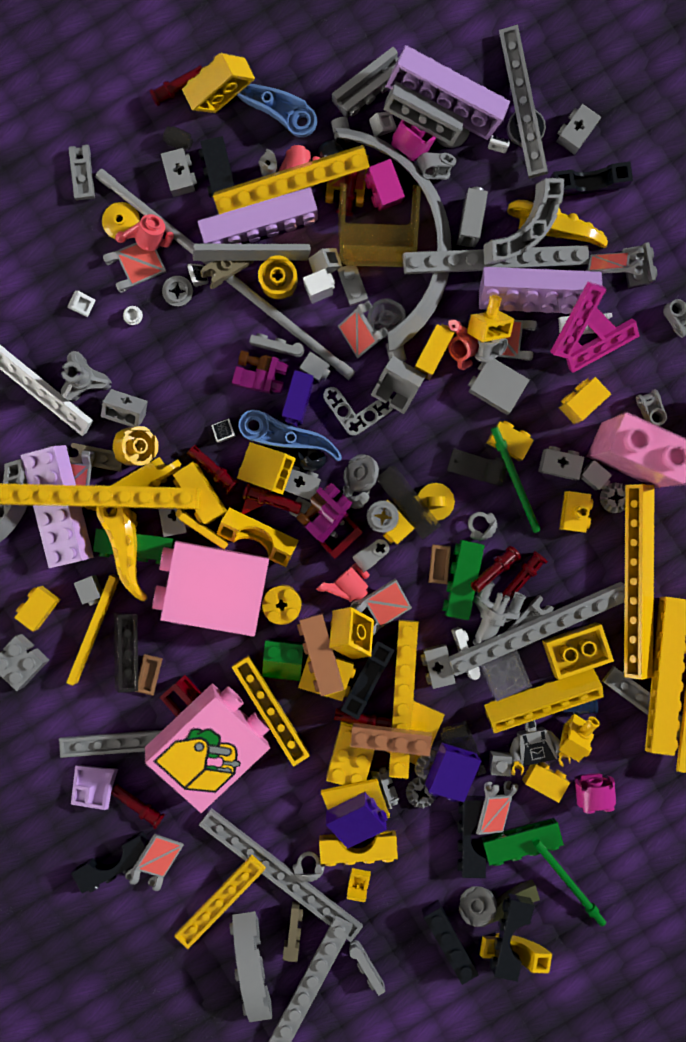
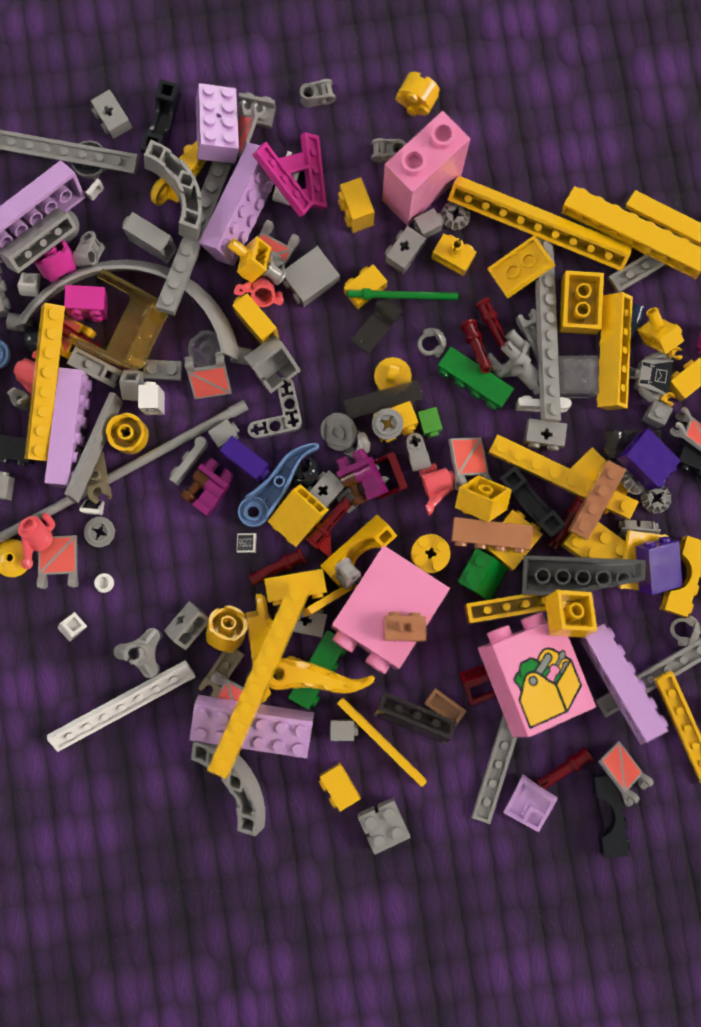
camera: 65 degrees left, 5 degrees down
medium nougat tile [428,545,451,584] -> none
none -> light grey plate [66,346,123,389]
none -> lavender piece [196,83,239,164]
none -> light grey piece [335,558,362,590]
none -> nougat brick [383,612,426,642]
none -> bright green brick [417,407,443,438]
none -> yellow tile [487,235,555,299]
none -> dark grey wedge [522,555,646,596]
none -> yellow brick [545,590,597,637]
none -> lavender brick [580,624,668,745]

